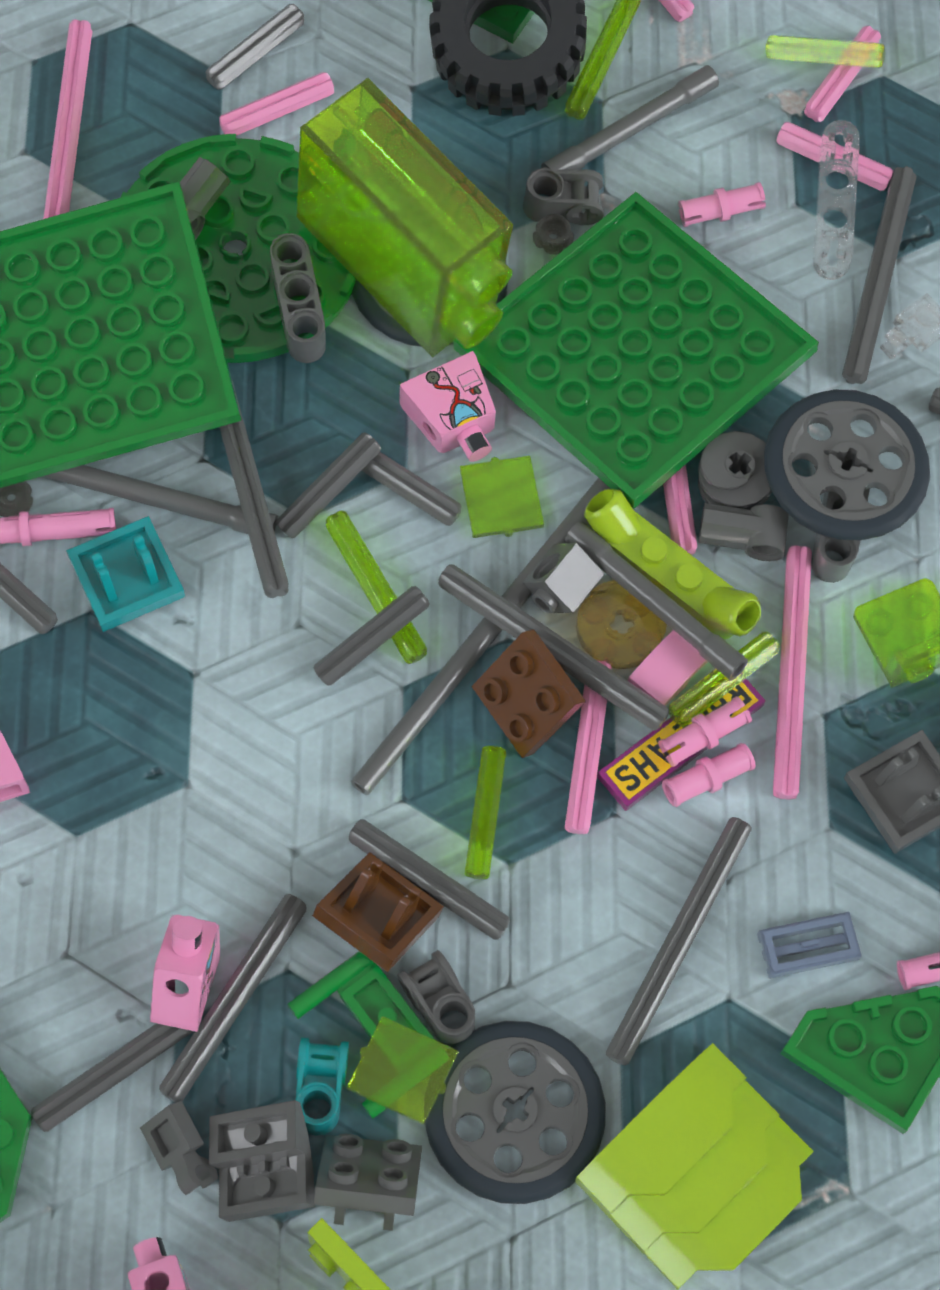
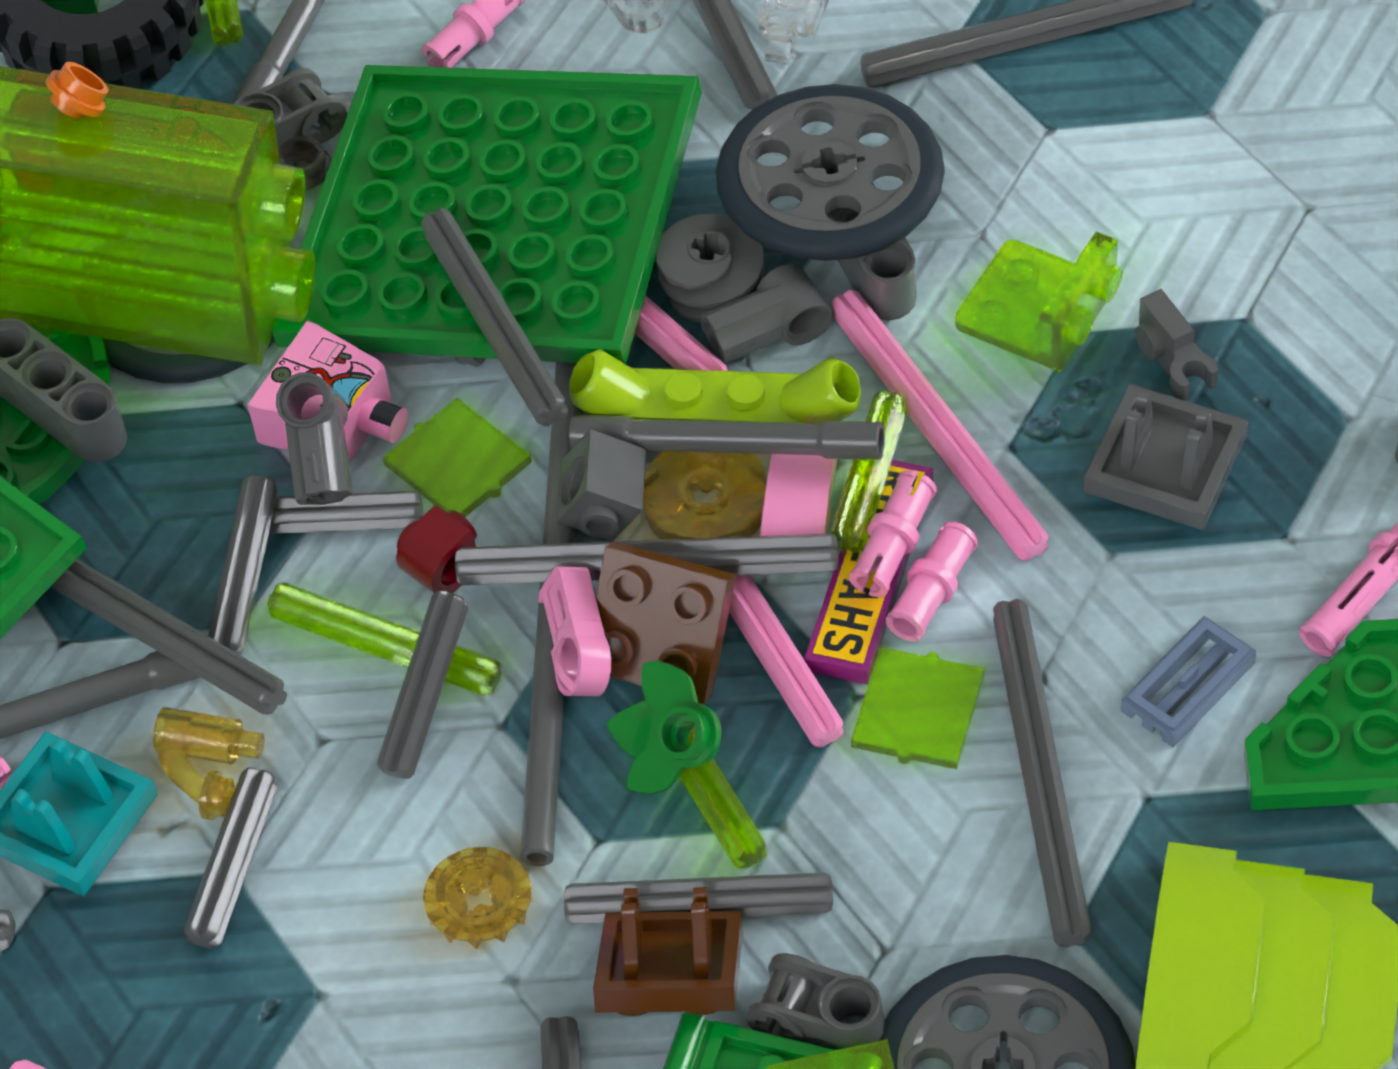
camera: 25 degrees left, 15 degrees down
none -> orange plate [46,62,109,120]
none -> clear yellow plant [153,707,265,820]
none -> axle [184,767,277,949]
none -> dark grey piece [276,372,353,505]
none -> dark red plate [396,505,477,593]
none -> dark grey axle [420,208,568,426]
none -> clear yellow gear [423,847,533,949]
none -> bright pink piece [538,566,611,697]
none -> green plate [607,661,721,794]
none -> clear neon green piece [851,647,985,769]

